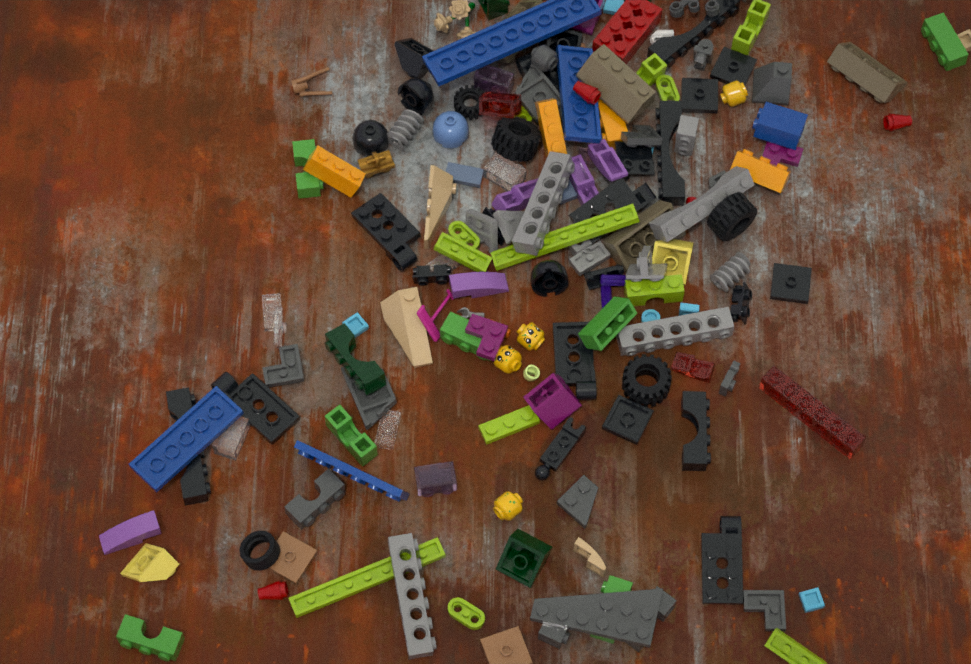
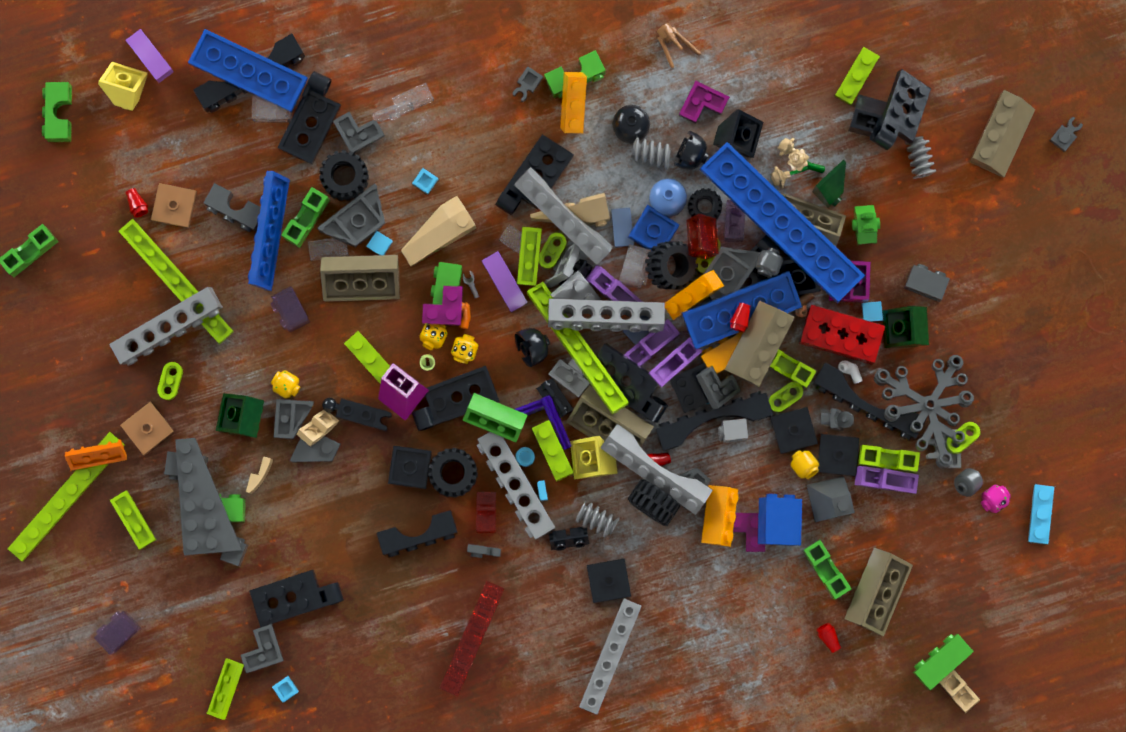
camera: 75 degrees right, 20 degrees up
black tyre [239,530,280,571] -> none
dark green arch [324,323,386,396] -> none
pearl gold hips [357,150,395,178] -> none
black hinge [412,264,451,286] -> none
dark pink piece [416,289,454,342] -> none
light grey bracket [626,246,668,282] -> none
none -> dark grey wing [274,399,314,439]
none -> tan slope [297,410,339,447]
none -> black tyre [319,150,369,201]
none -> dark tan slope [320,255,400,301]
none -> medium azure tile [366,231,393,255]
none -> dark grey plate [513,66,543,102]
none -> light grey arch [514,167,613,265]
none -> light grey brick [579,599,641,714]
none -> blue plate [628,205,680,252]
none -> magenta plate [679,80,730,124]
none -> bright green arch [802,540,852,600]
none -> medium lavender slope [854,466,919,494]

